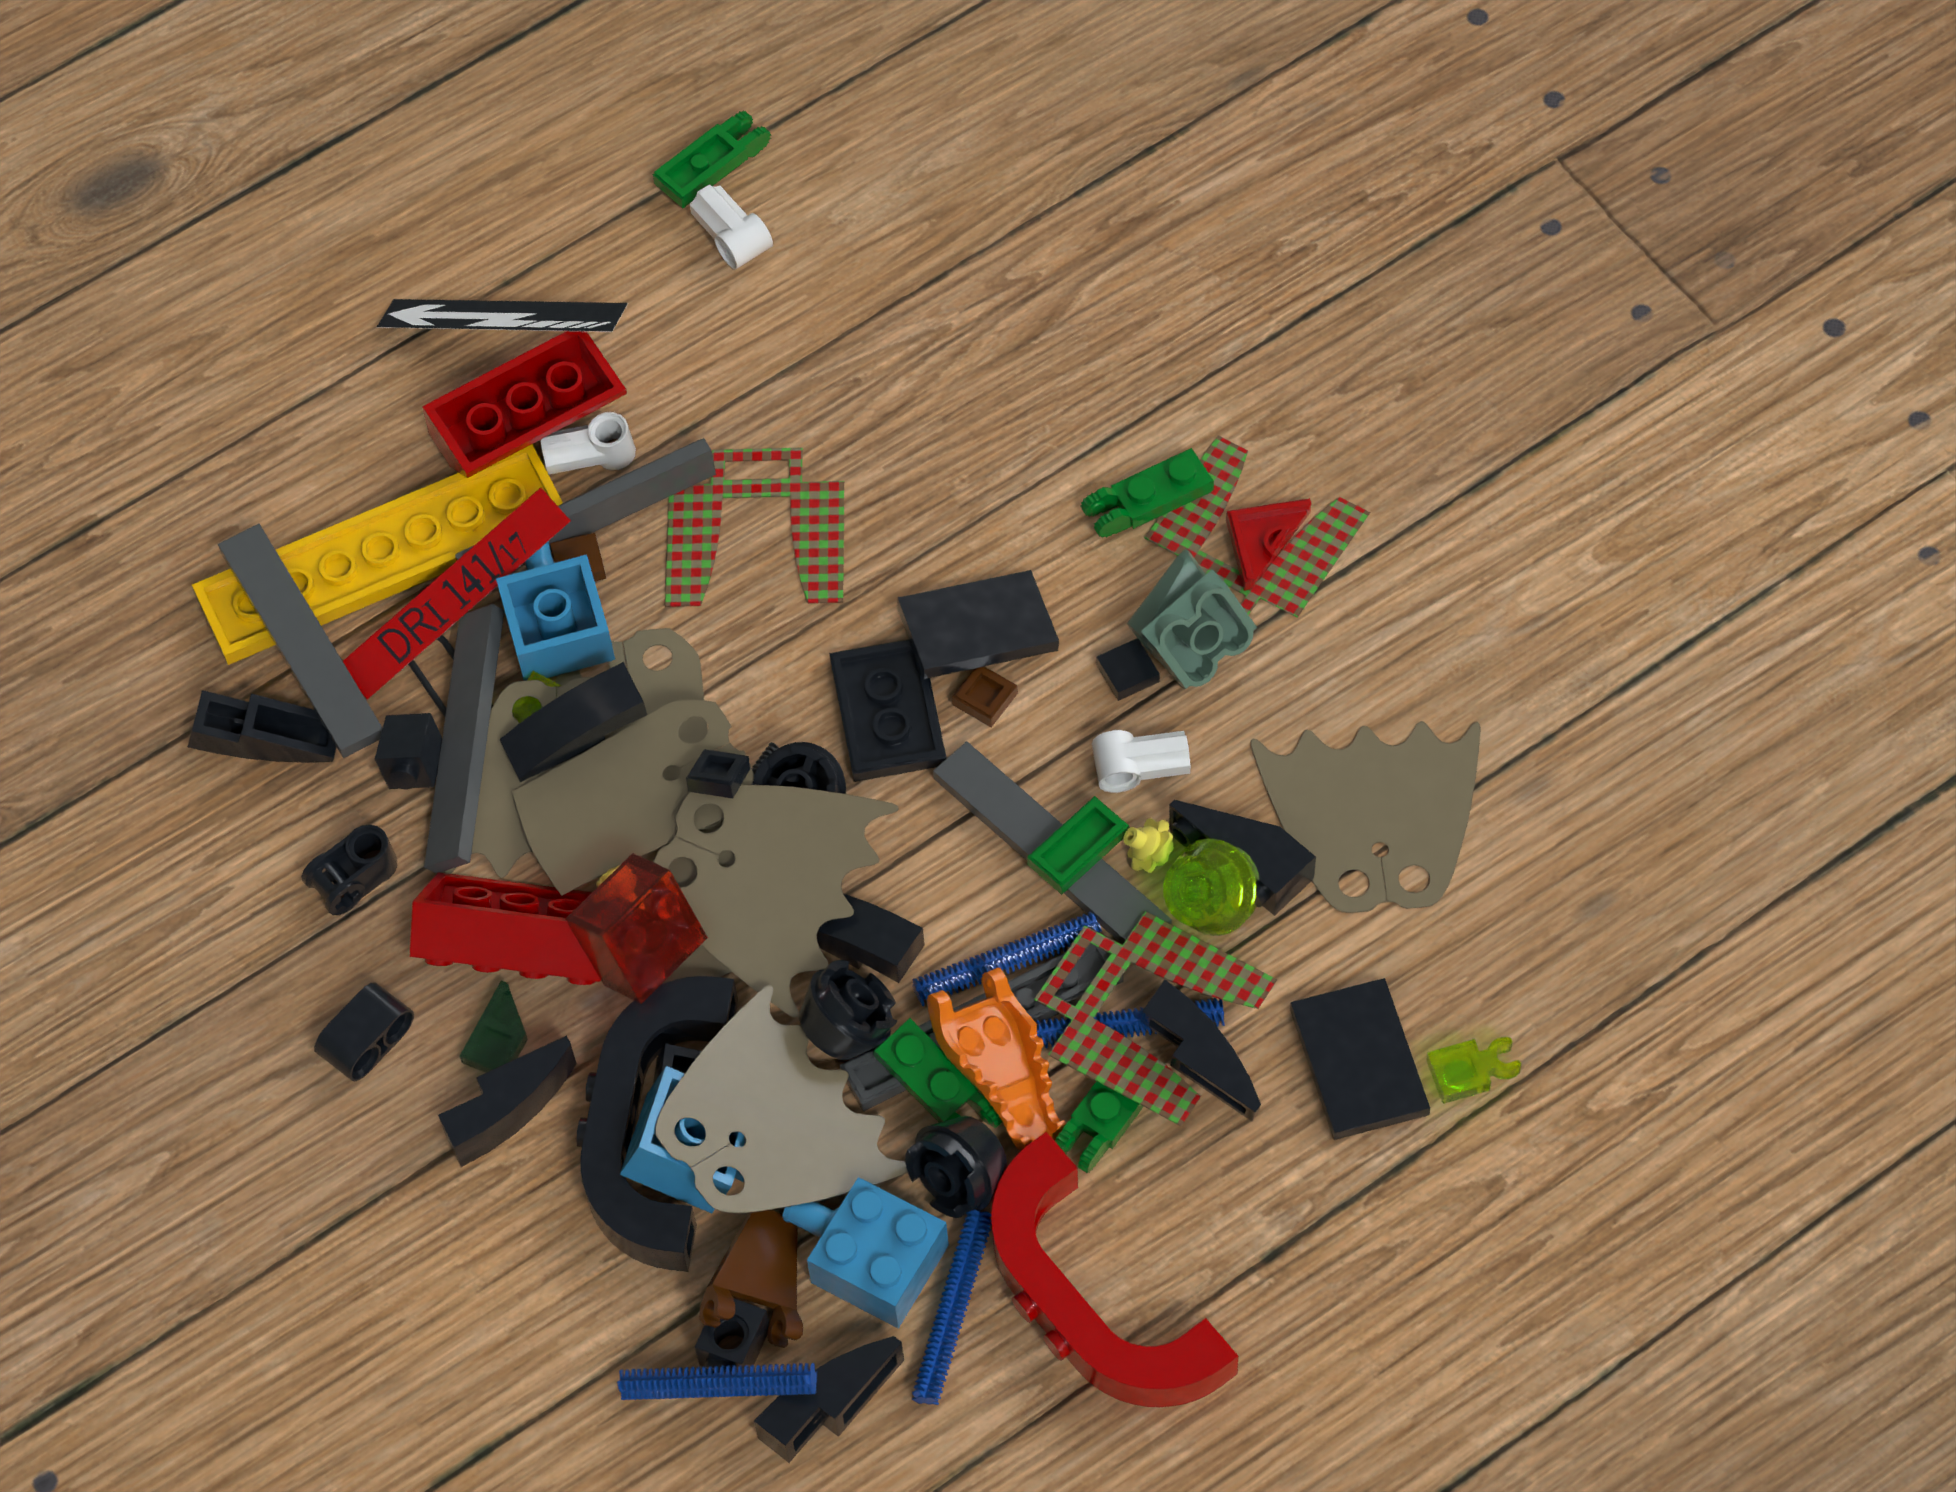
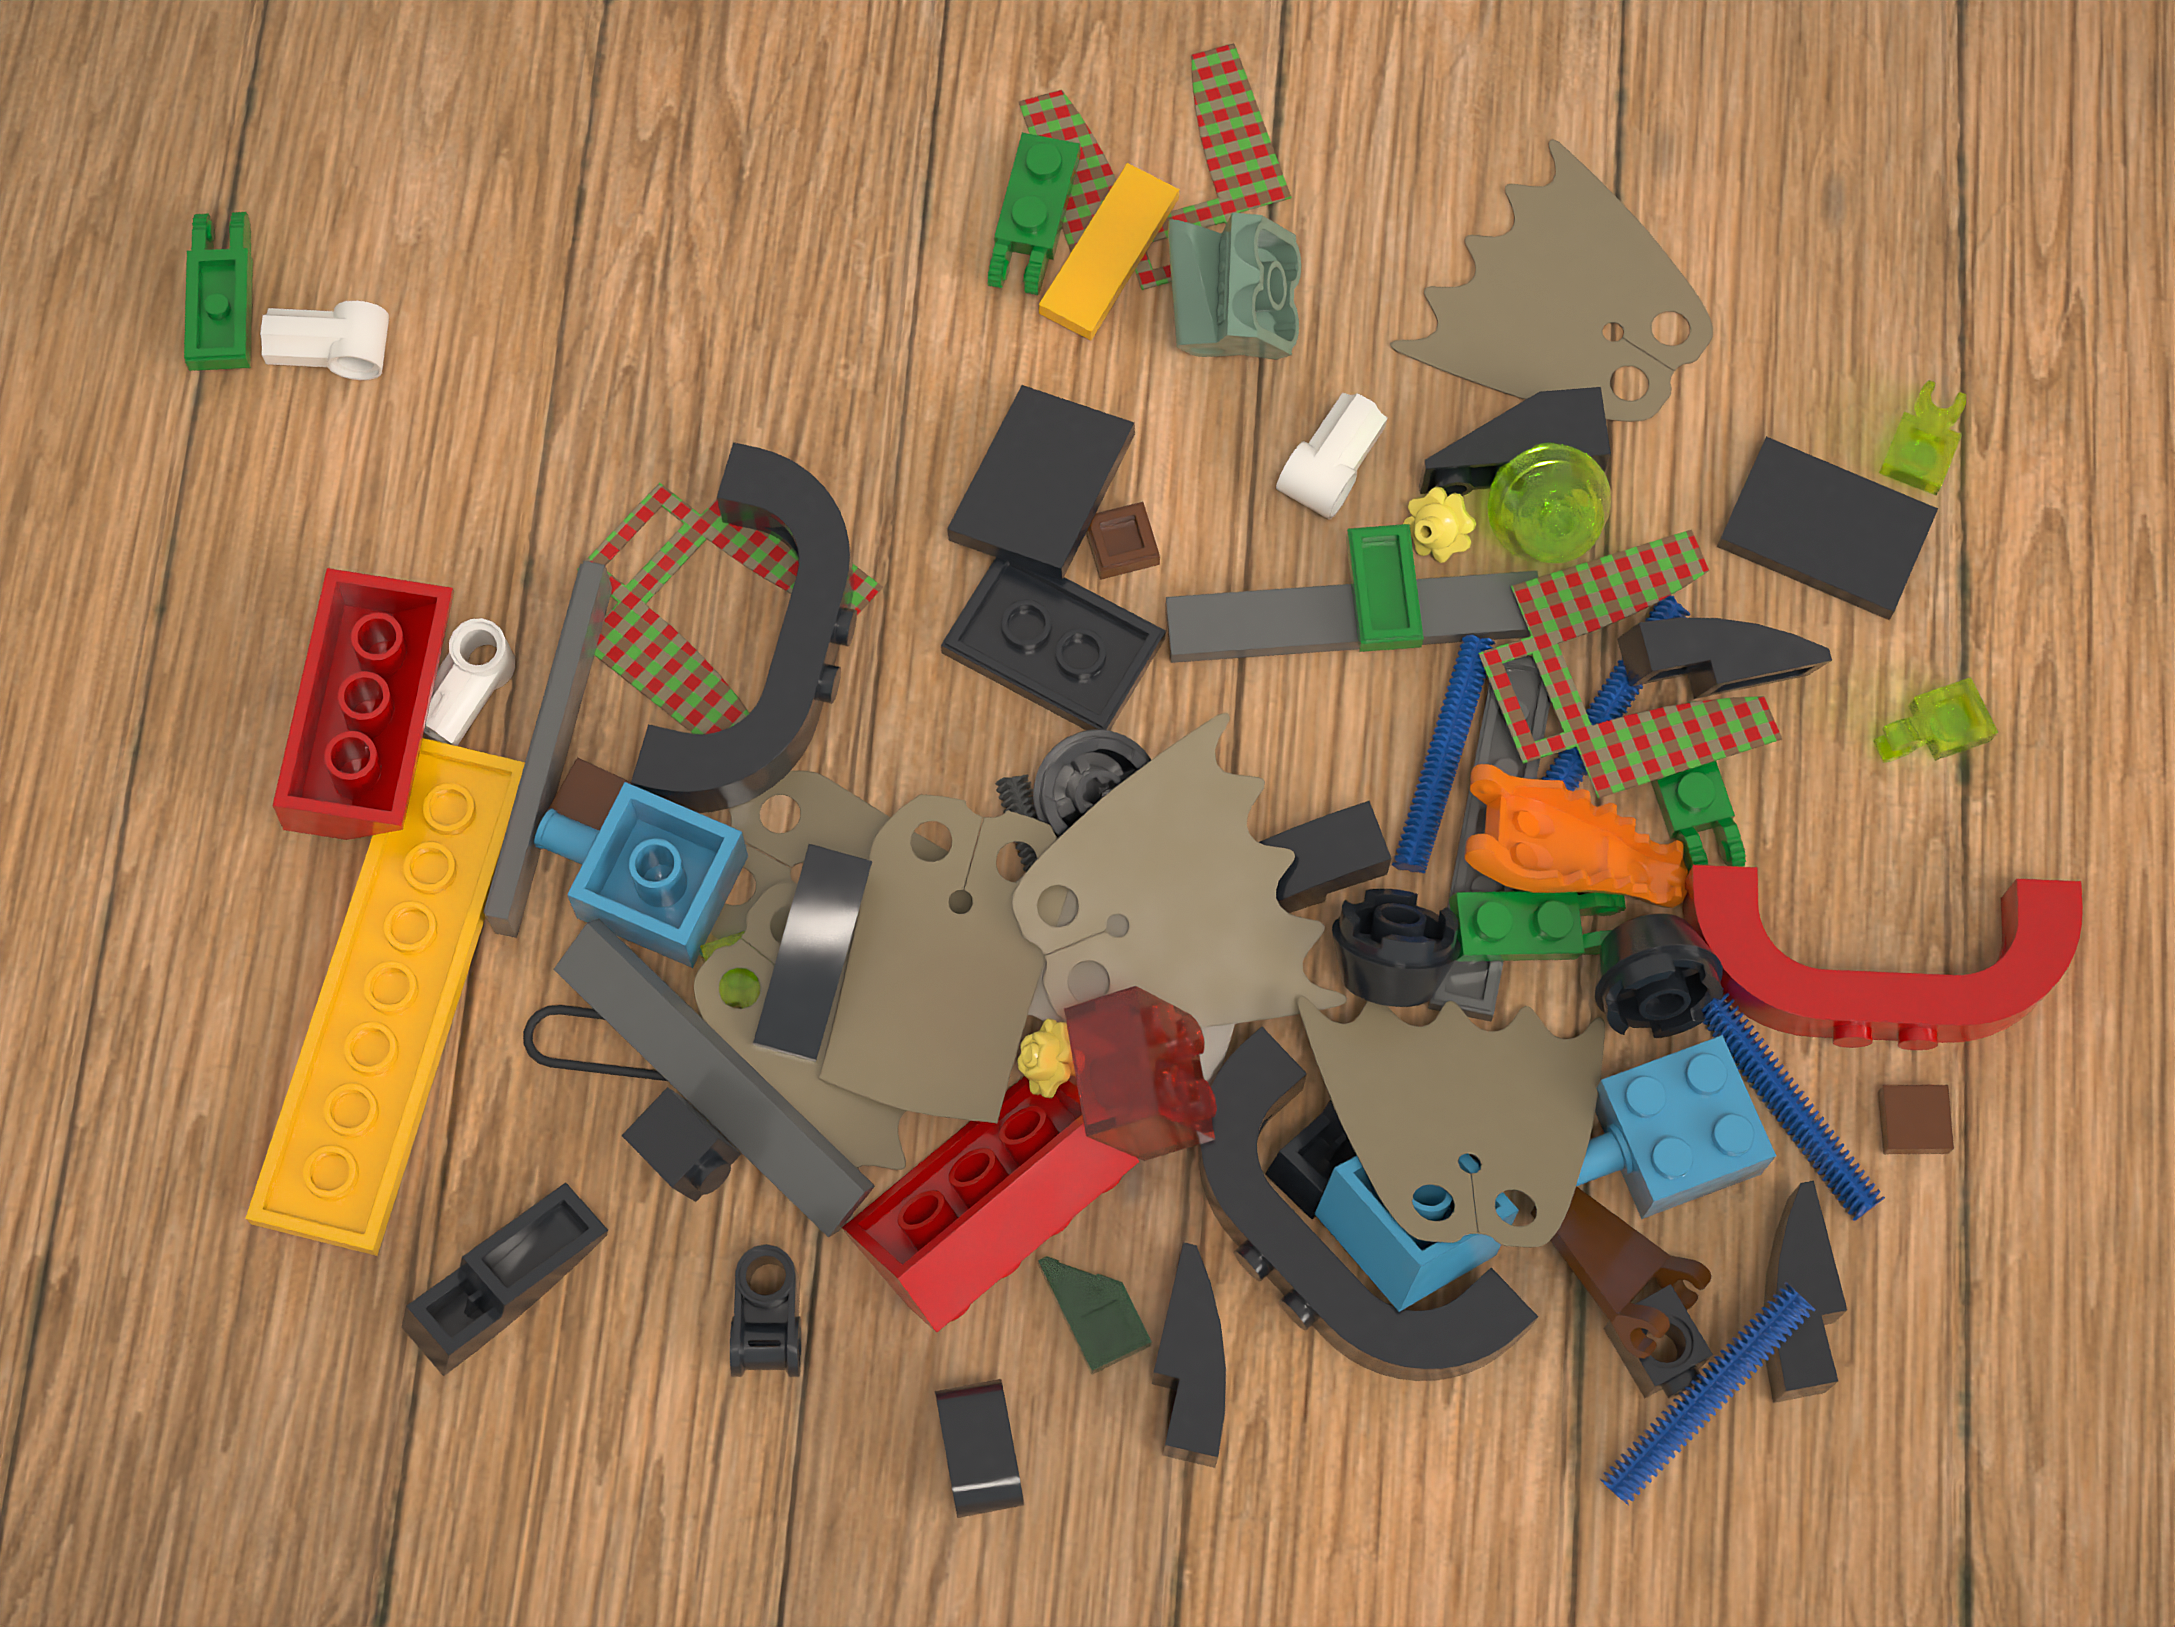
camera: 55 degrees left, 10 degrees up
dark grey tile [218,524,383,758] -> none
red sticker [343,487,571,700] -> none
black sticker [377,299,628,332] -> none
black tile [686,749,750,799] -> none
black tile [1096,638,1160,701] -> none
red tile [1226,498,1312,591] -> none
none -> black arch [631,442,857,813]
none -> yellow tile [1039,163,1180,341]
none -> clear neon green plate [1873,677,1998,763]
none -> reddish brown tile [1878,1085,1954,1155]

